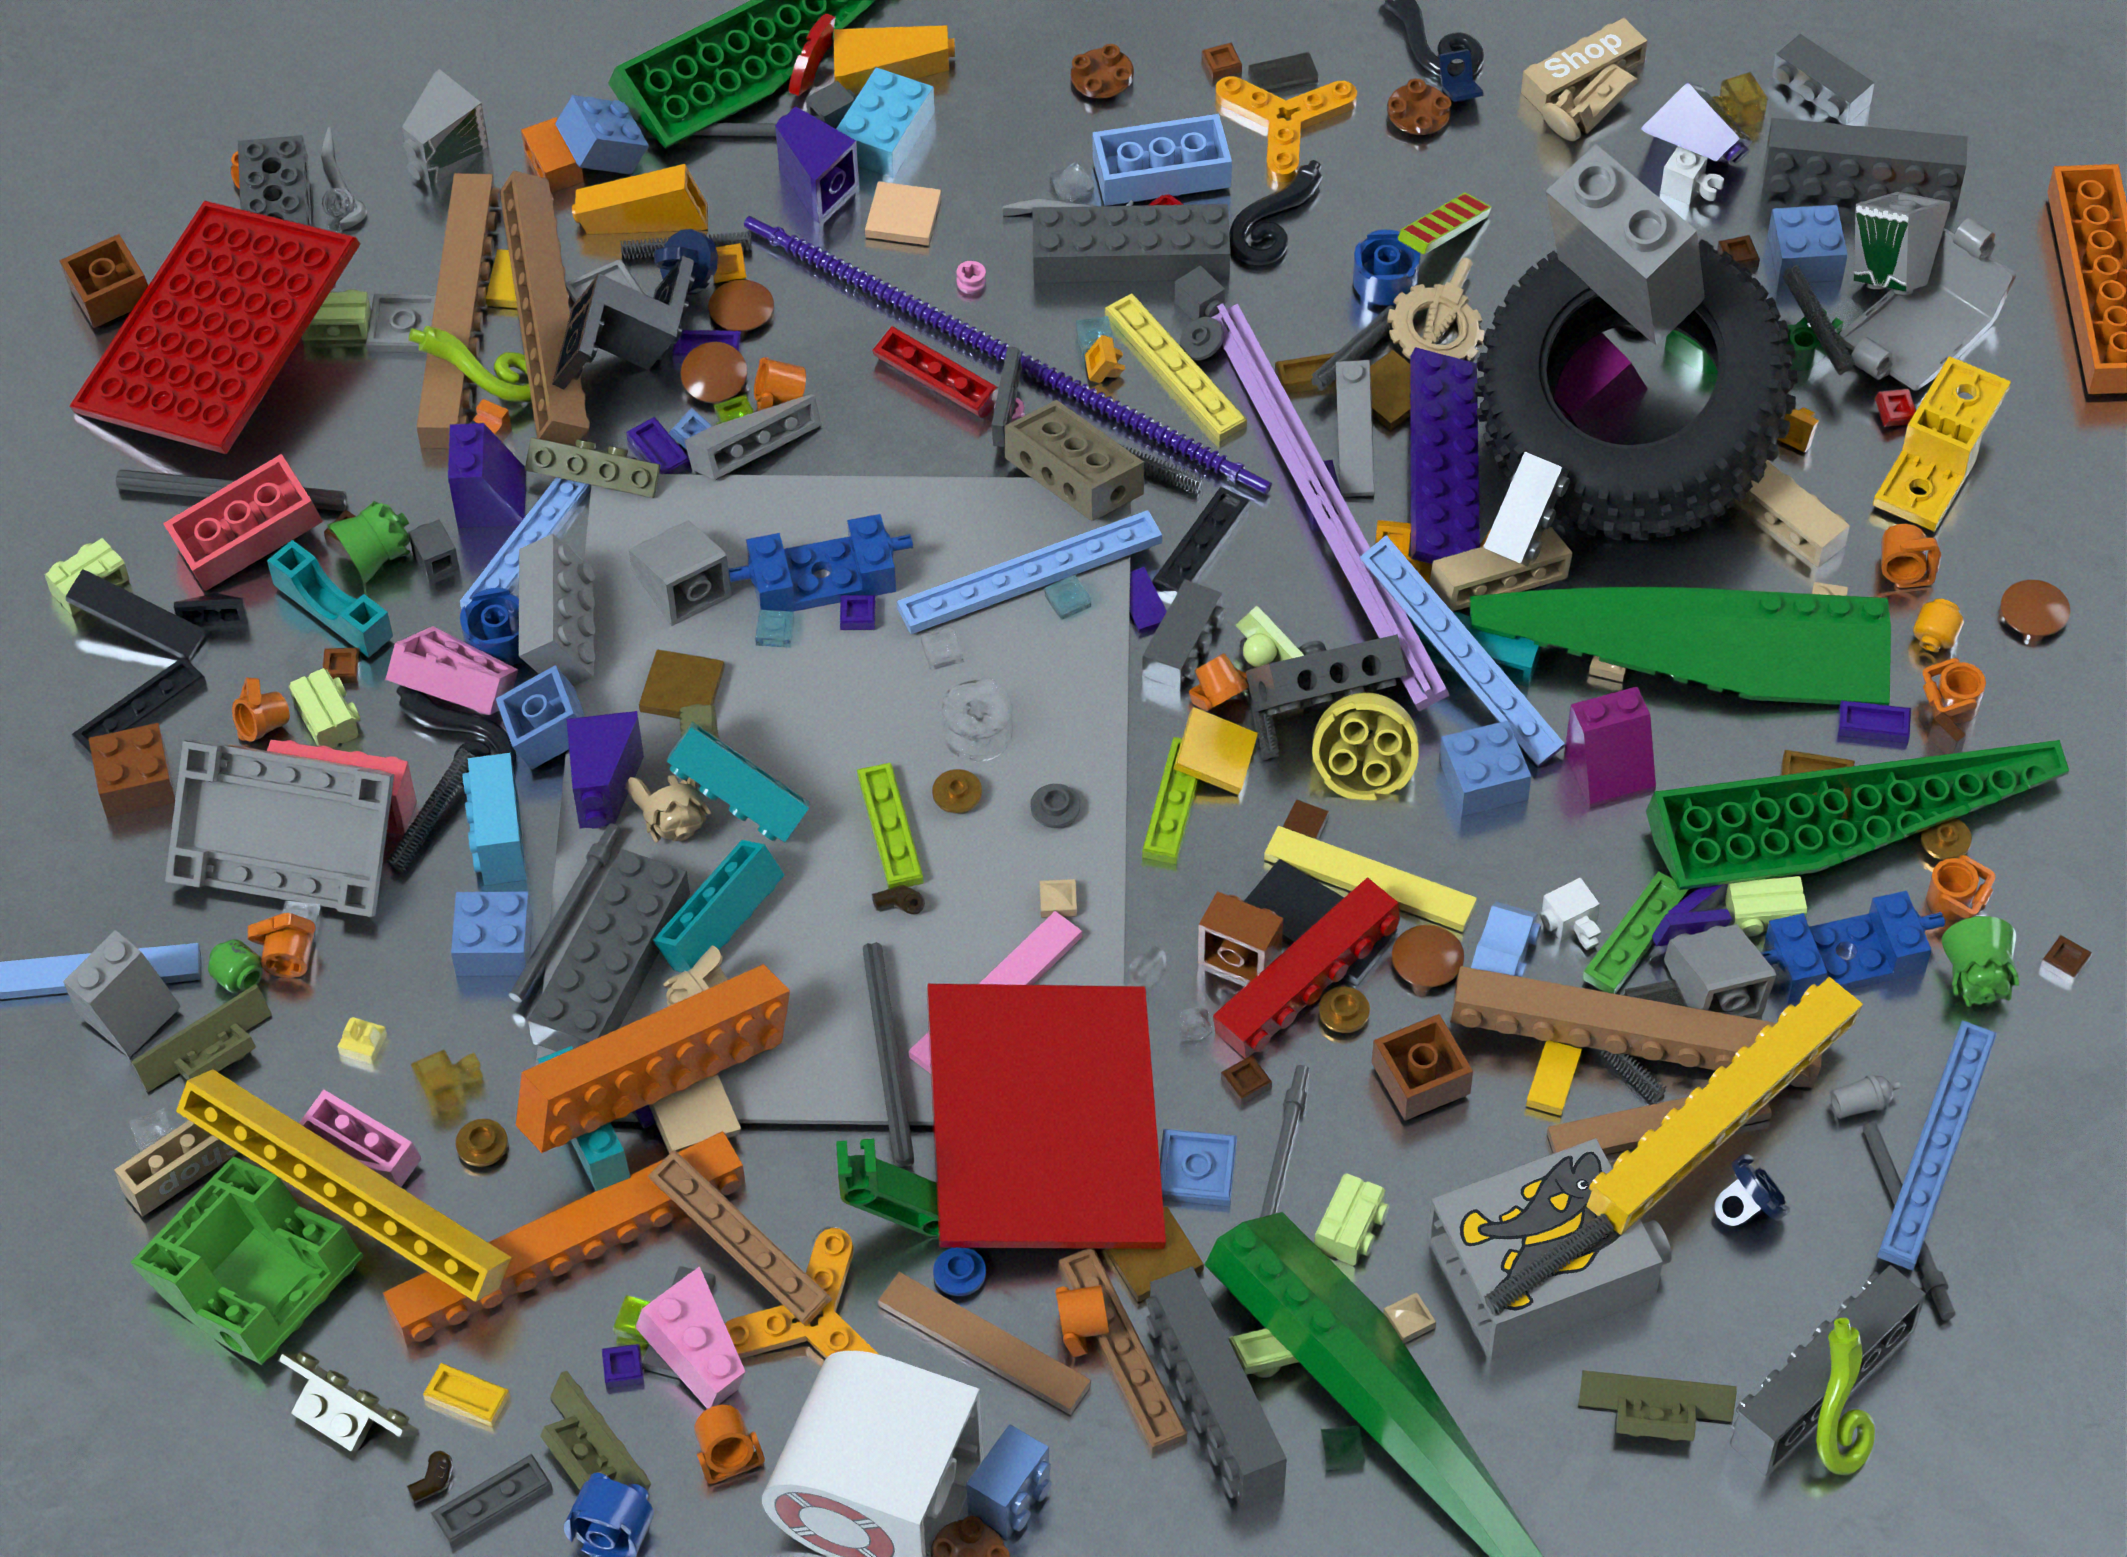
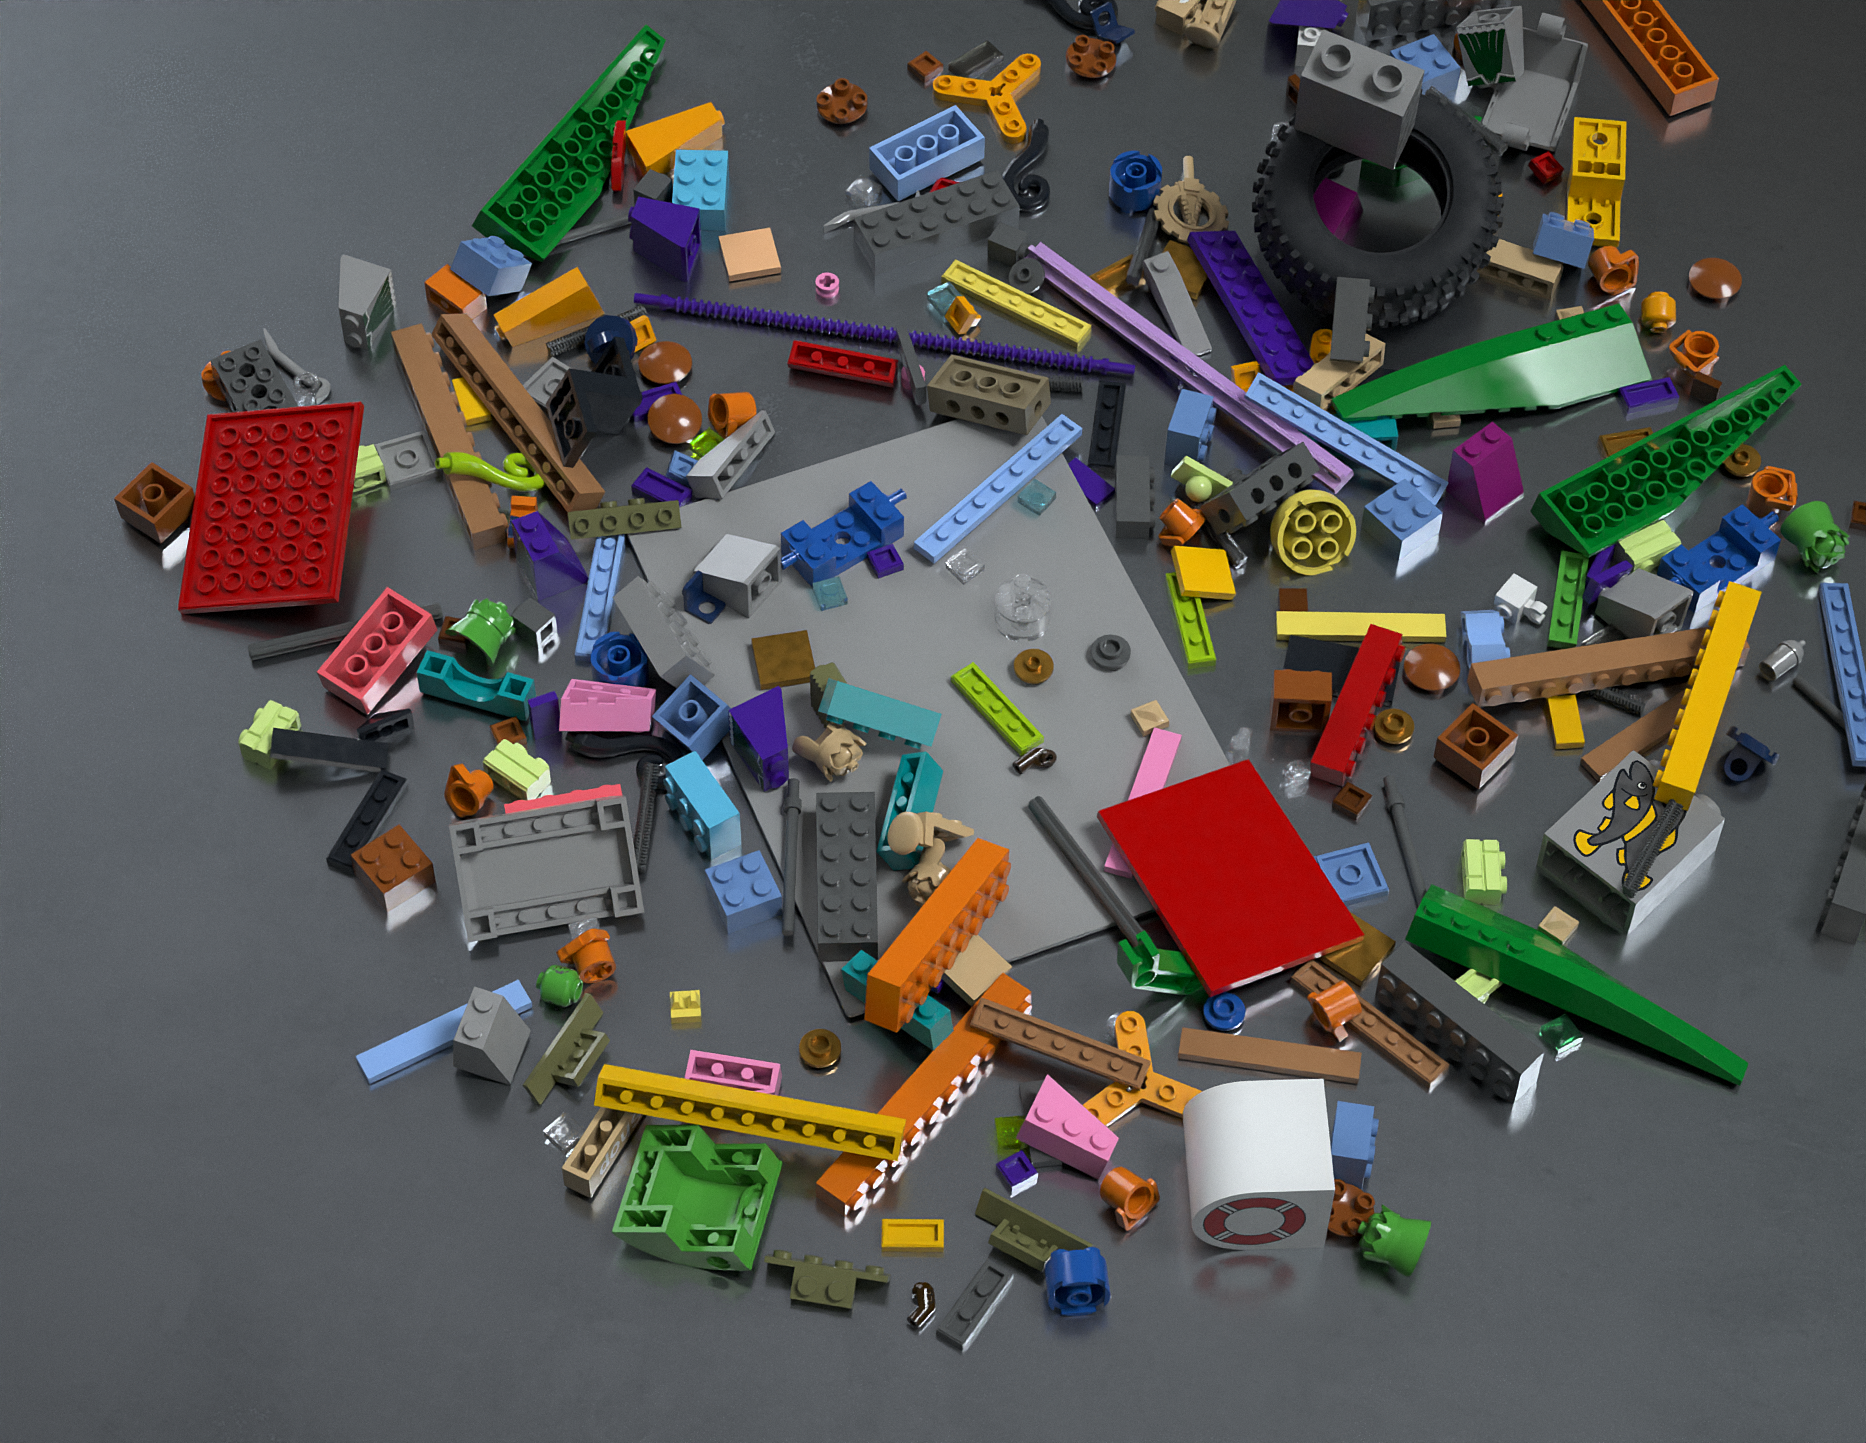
camera: 25 degrees left, 0 degrees up
clear yellow brick [411,1050,483,1116] -> none
lime tile [1398,192,1492,255] -> none
olive bracket [1578,1370,1737,1441] -> none
none -> dark purple tile [527,691,560,740]
none -> dark blue bracket [682,570,726,624]
none -> tan piece [887,811,974,855]
none -> medium blue brick [1164,389,1217,466]
none -> medium blue brick [1533,212,1594,269]

